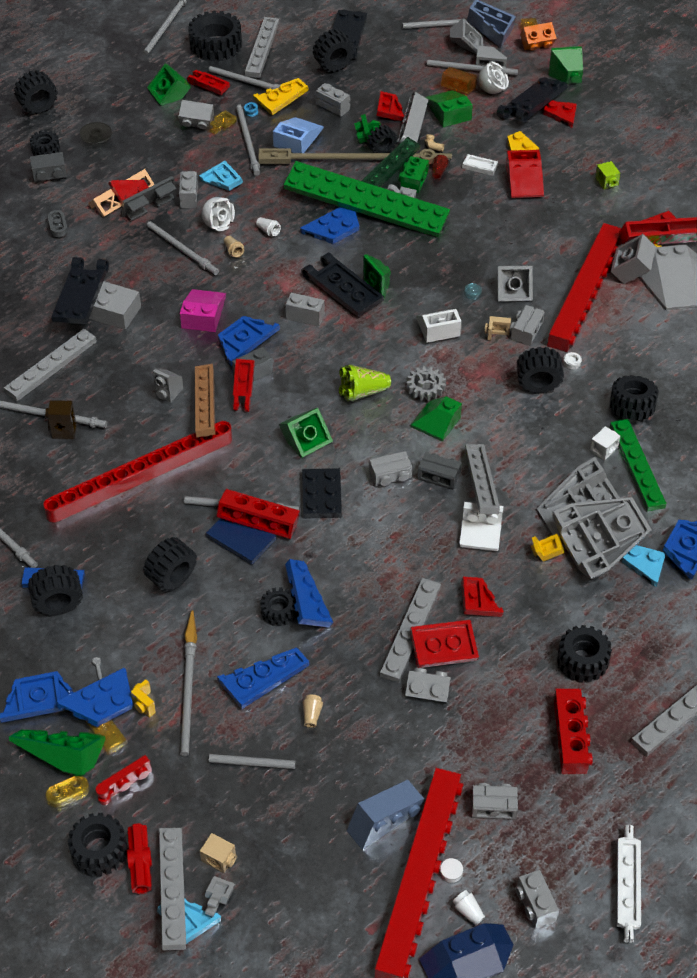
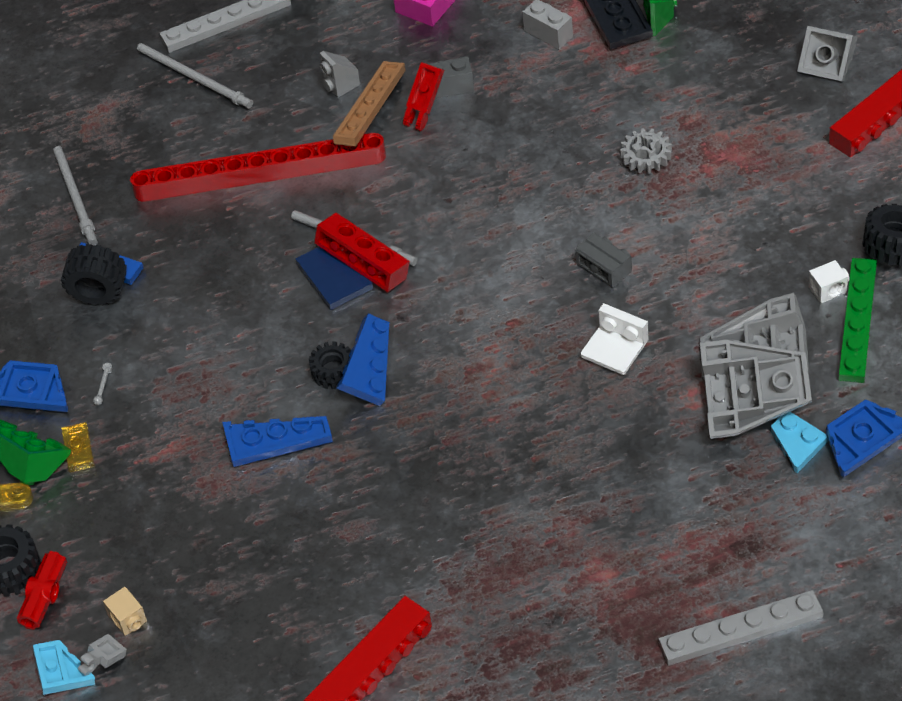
camera: 30 degrees right, 0 degrees up
dark brown brick [45,400,77,439] -> none
blue wing [56,668,133,727] -> none
red plate [96,755,152,805] -> none
yellow bracket [131,679,156,718] -> none
black tyre [143,537,197,592] -> none
light grey plate [159,828,186,950] -> none
light grey piece [180,610,197,756] -> none
light grey bar [209,754,296,769] -> none
blue wing [218,316,280,366] -> none
green slope [279,408,333,458] -> none
black plate [302,468,342,519] -> none
tan cone [302,695,323,728] -> none
lime cone [339,365,391,401] -> none
sand blue wedge [347,780,424,850] -> none
light grey brick [369,451,412,486] -> none
light grey plate [380,578,441,683] -> none
light grey bracket [405,667,451,702] -> none
red plate [410,620,479,668] -> none
green slope [411,396,462,442] -> none
white slope [416,309,461,343] -> none
red wing [461,576,504,617] -> none
clear light blue plate [465,283,482,299] -> none
light grey plate [465,444,500,515] -> none
light grey brick [472,783,518,819] -> none
tan bracket [485,316,511,341] -> none
light grey brick [510,305,545,346] -> none
black tyre [517,347,564,394] -> none
yellow bracket [531,534,564,562] -> none
red brick [554,689,593,774] -> none
black tyre [557,625,612,682] -> none
white tile [563,352,582,370] -> none

